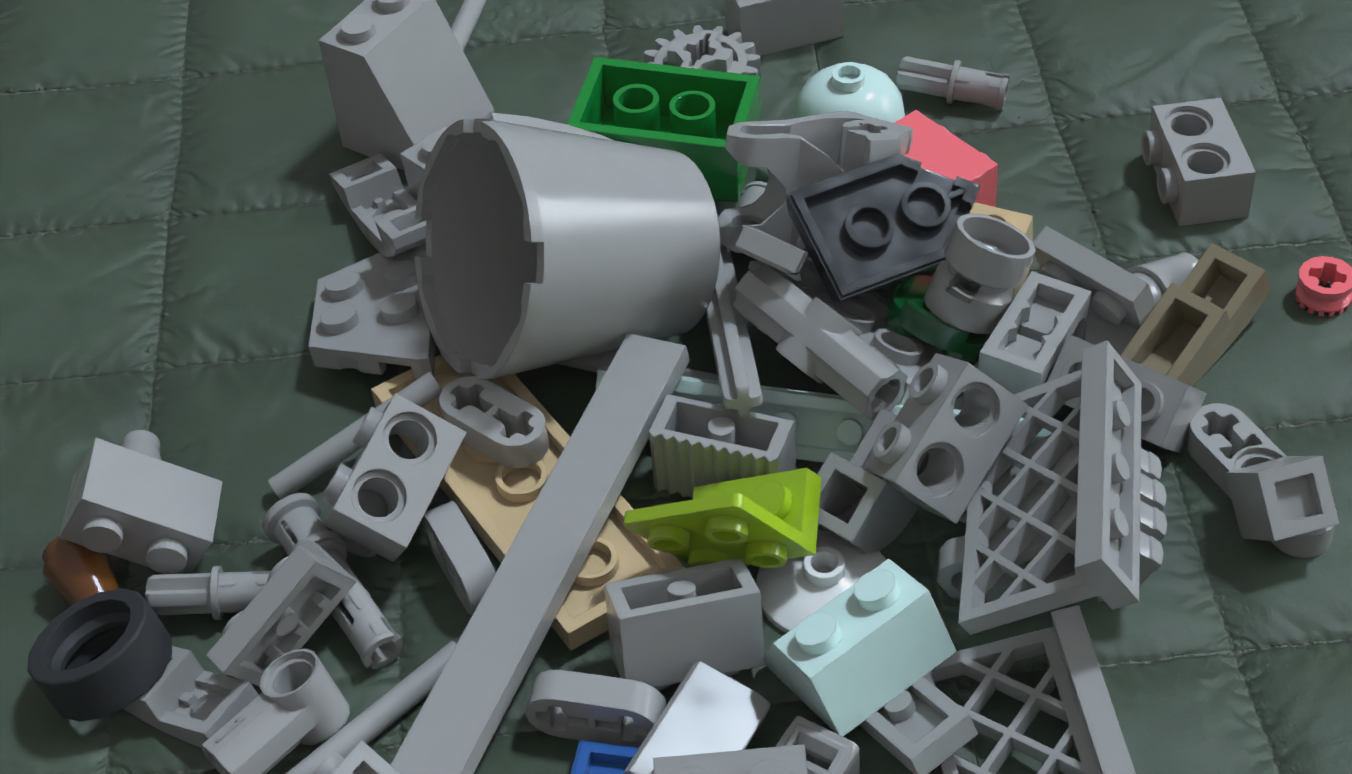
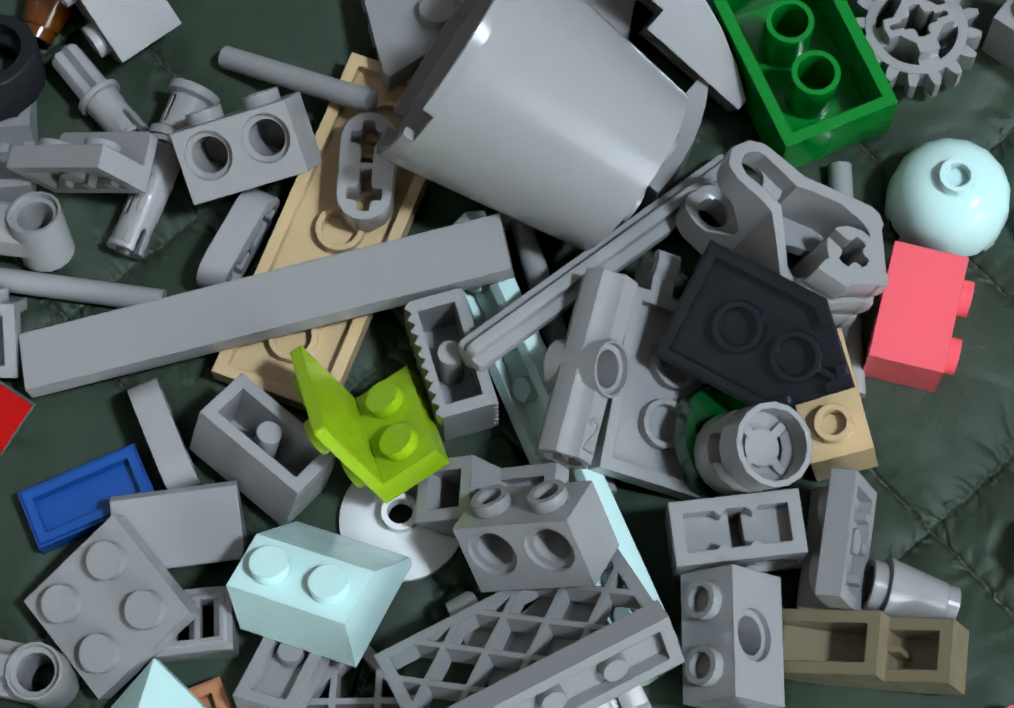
camera: 55 degrees right, 25 degrees up
light grey tile [735,225,810,275] -> none

